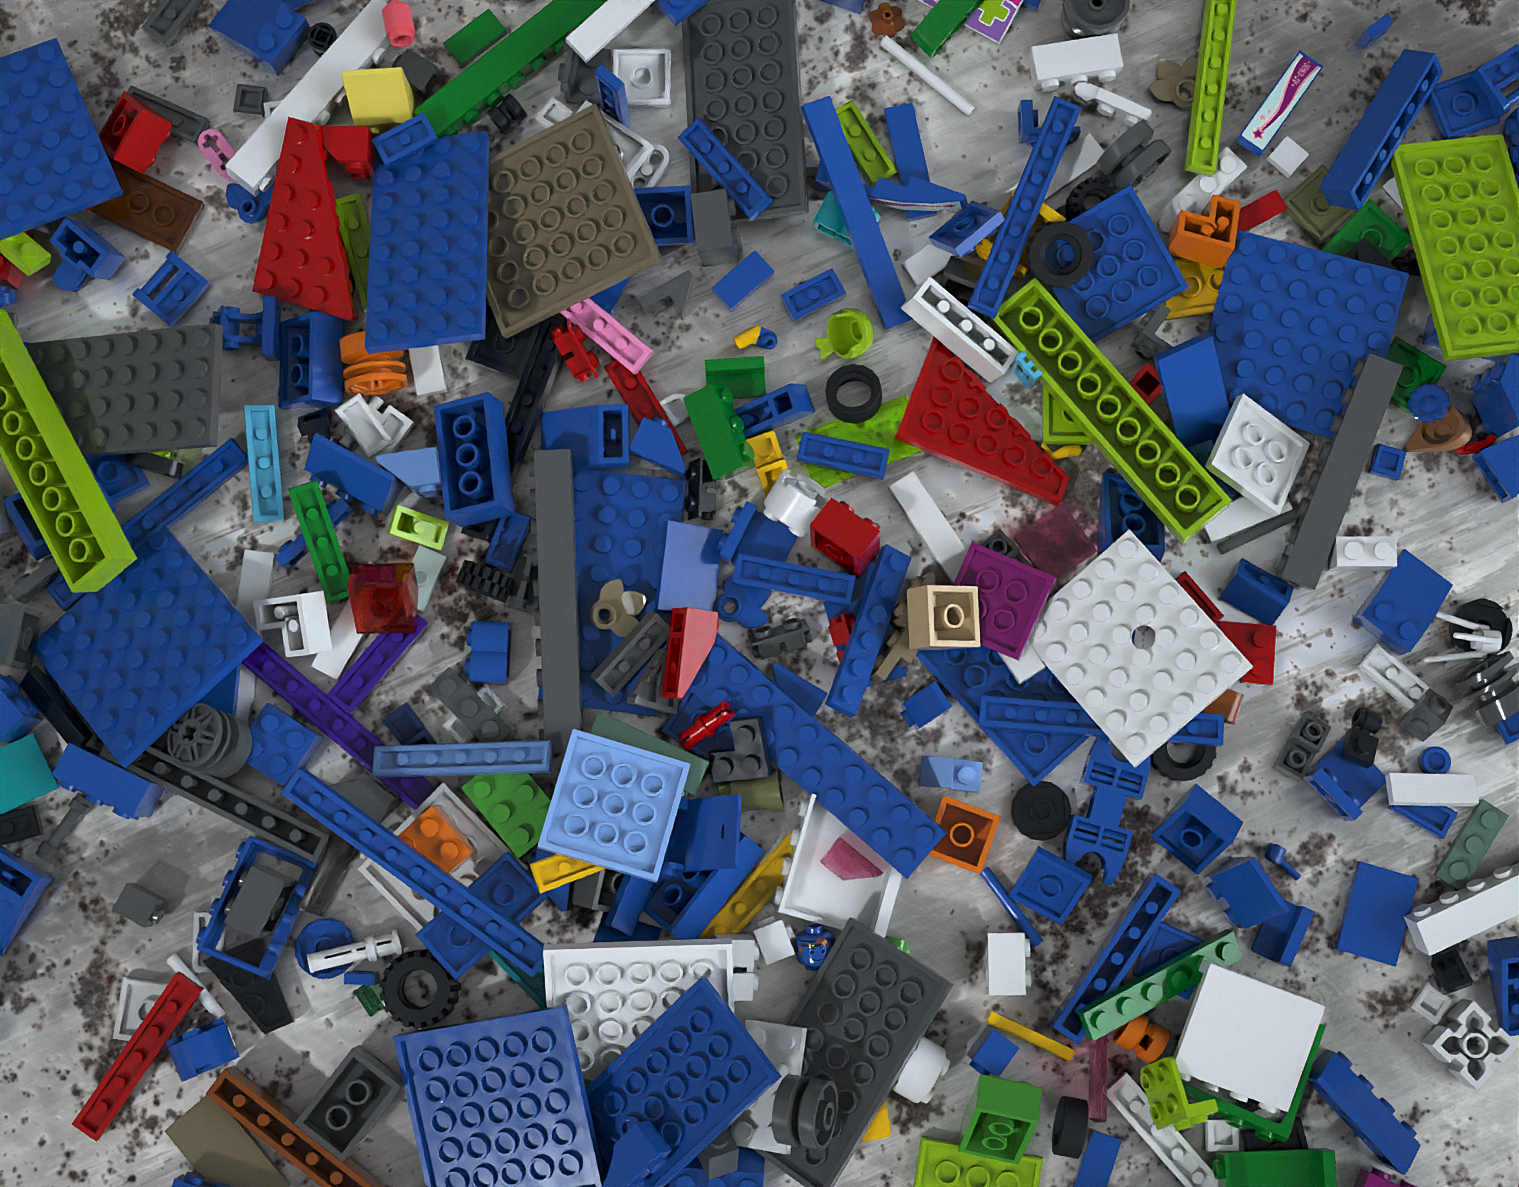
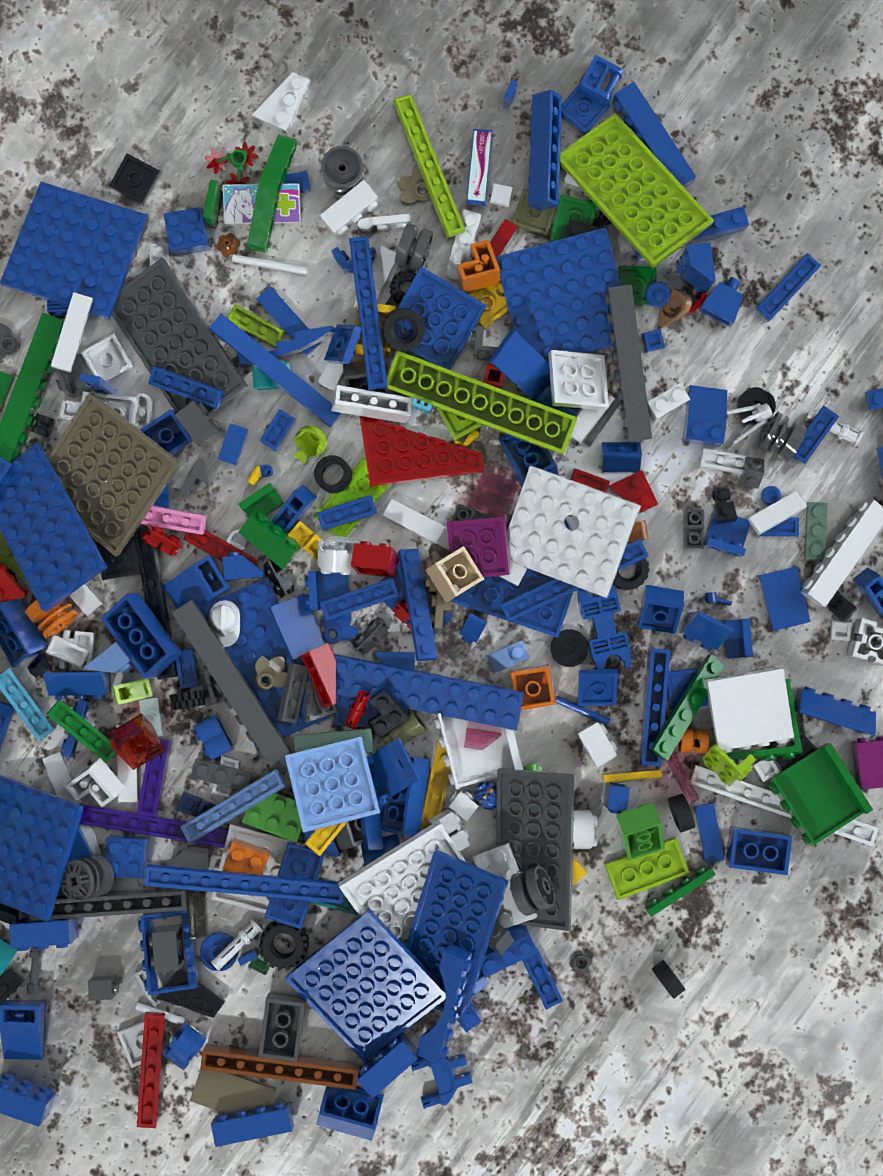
camera: 30 degrees left, 5 degrees up
none -> white piece [209,600,240,647]

